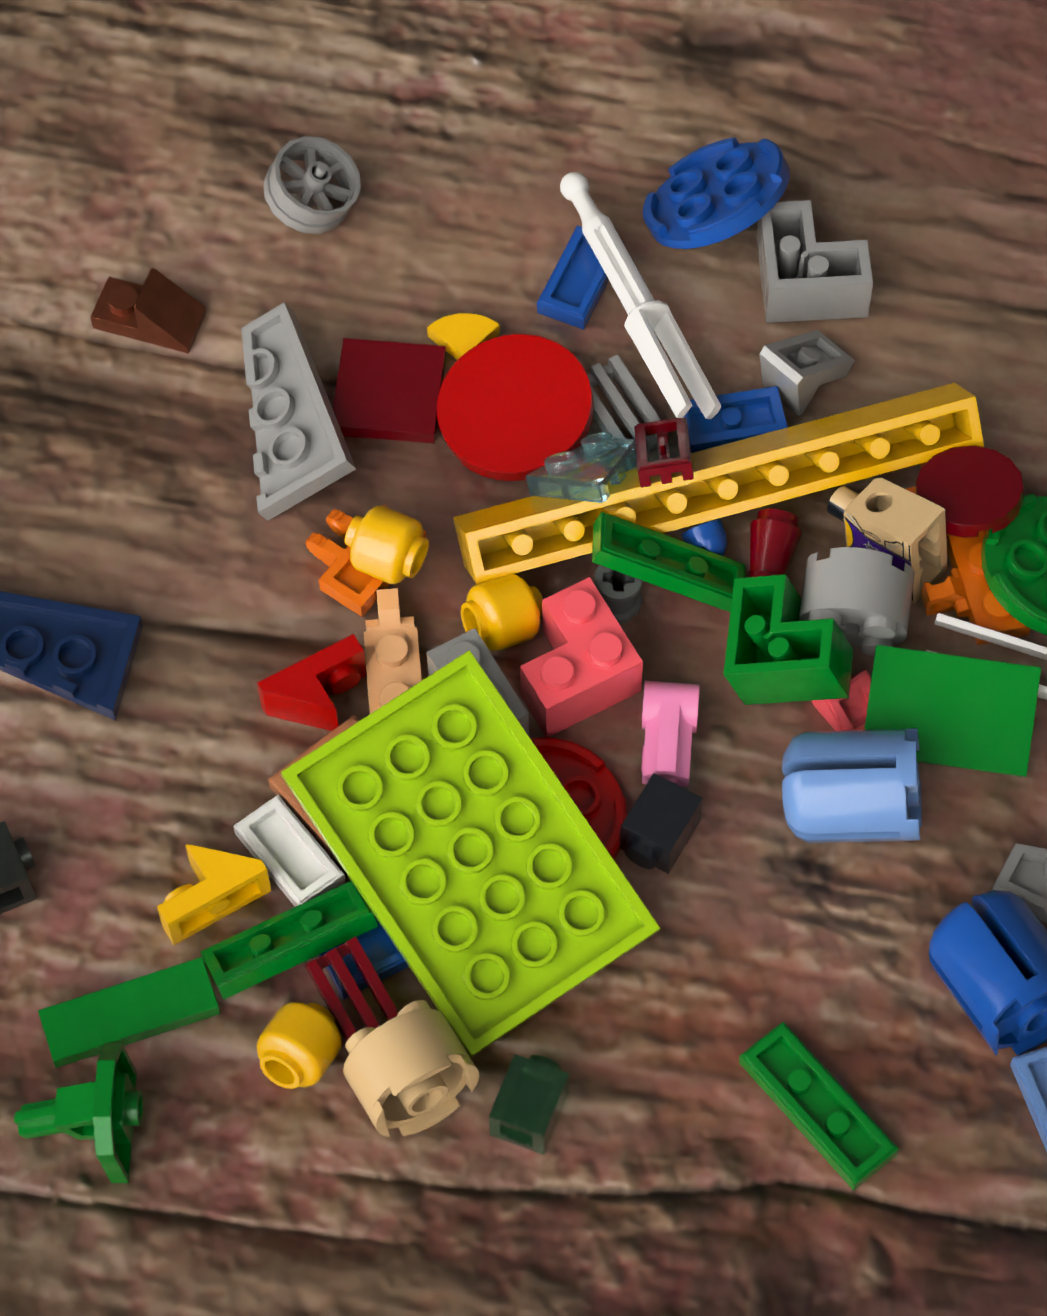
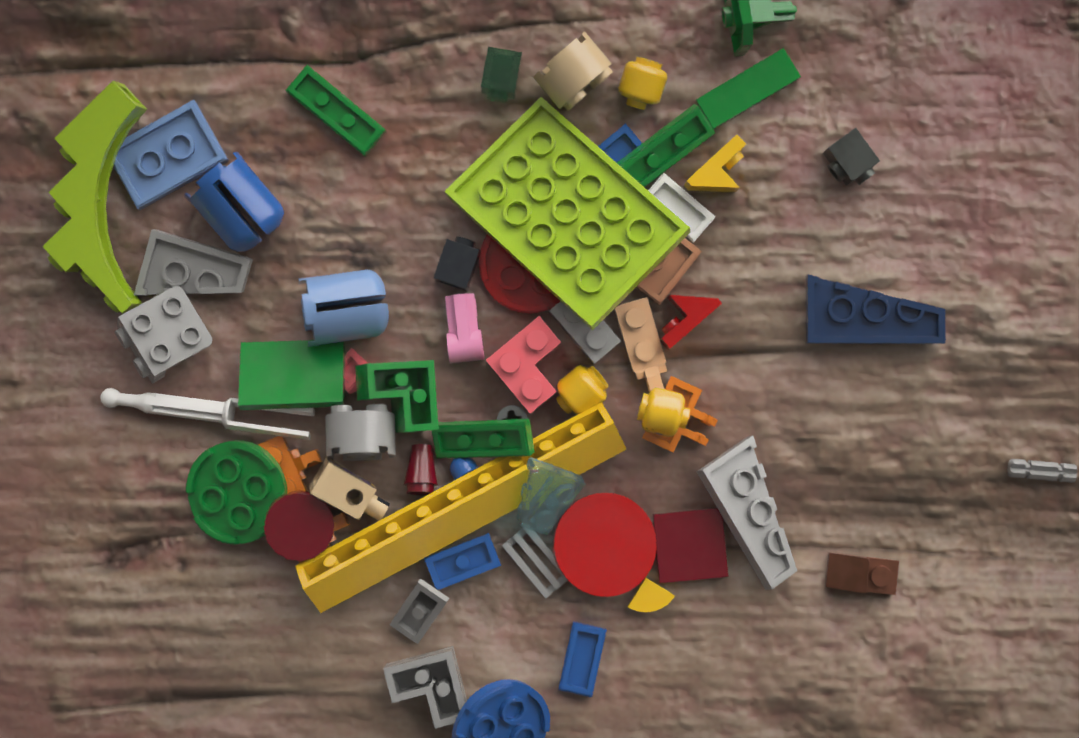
camera: 165 degrees right, 25 degrees up
light grey wheel [263,136,361,234] -> none
dark red tile [305,937,399,1041] -> none
white piece [560,172,721,419] -> none
dark red tile [634,417,694,488] -> none

